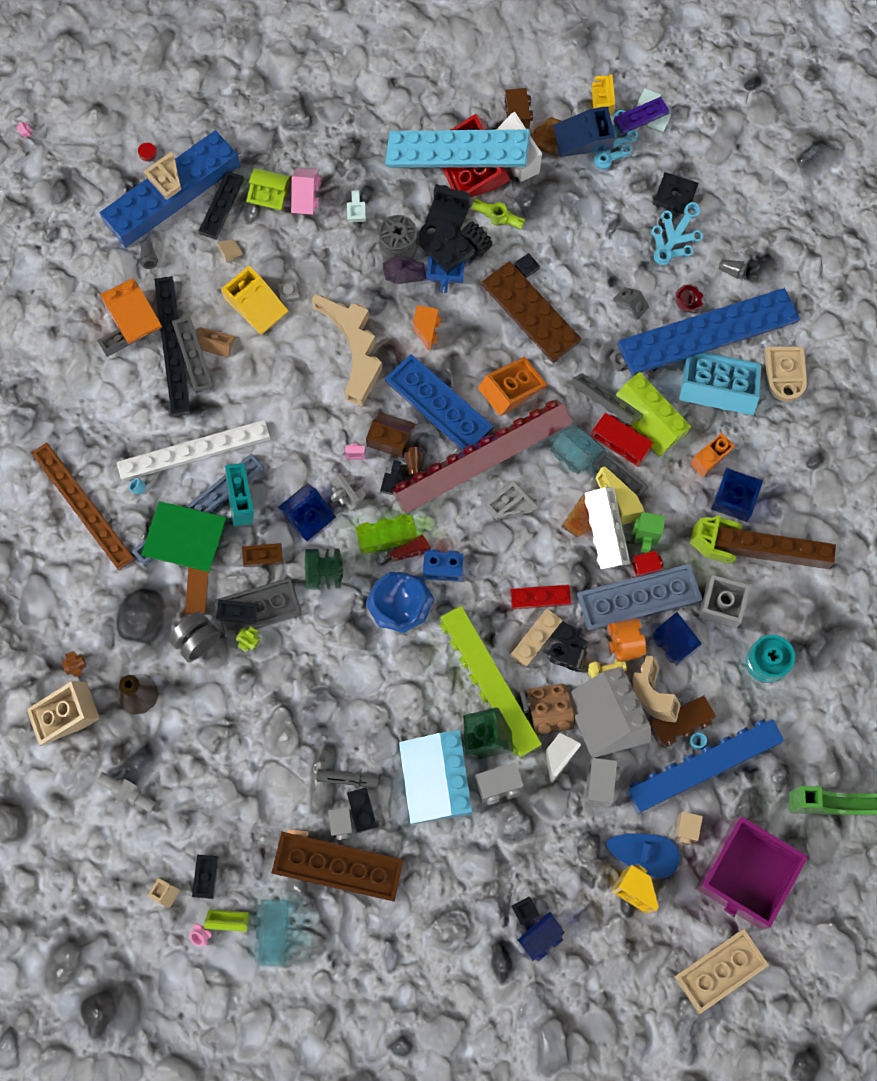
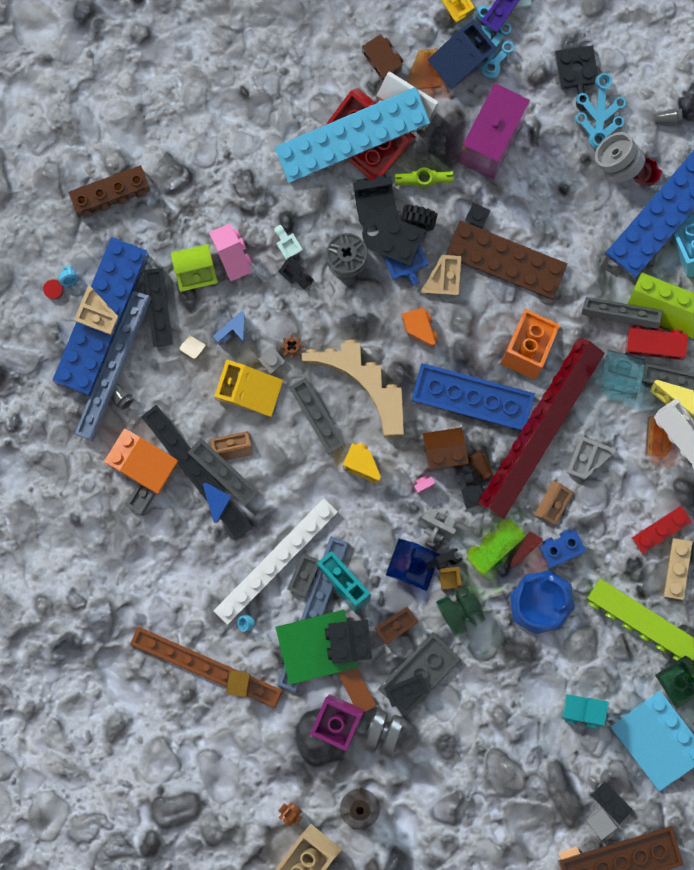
camera: 25 degrees left, 10 degrees up
lime gear [236,626,261,652] -> none
dark grey pin [317,769,379,789] -> none
clear purple slope [383,254,426,284] -> none
dark grey bracket [613,287,649,319] -> none
none -> medium azure tile [58,265,79,287]
none -> reddish brown brick [68,165,151,218]
none -> sand blue tile [74,291,152,442]
none -> blue slope [203,483,232,523]
none -> medium blue slope [213,311,245,345]
none -> pearl gold panel [226,670,250,697]
none -> black plate [278,256,314,290]
none -> dark orange gear [280,334,304,360]
none -> dark grey plate [287,553,320,597]
none -> dark grey plate [289,377,345,455]
none -> magenta brick [310,694,365,751]
none -> black plate [325,619,372,664]
none -> yellow slope [343,442,381,485]
none -> tan wing [421,255,462,295]
none -> black plate [426,548,463,570]
none -> pearl gold panel [439,567,462,590]
none -> magenta container [459,83,530,180]
none -> medium nougat slope [534,481,574,526]
none -> teal brick [561,694,609,729]
none -> light grey wheel [595,132,645,183]

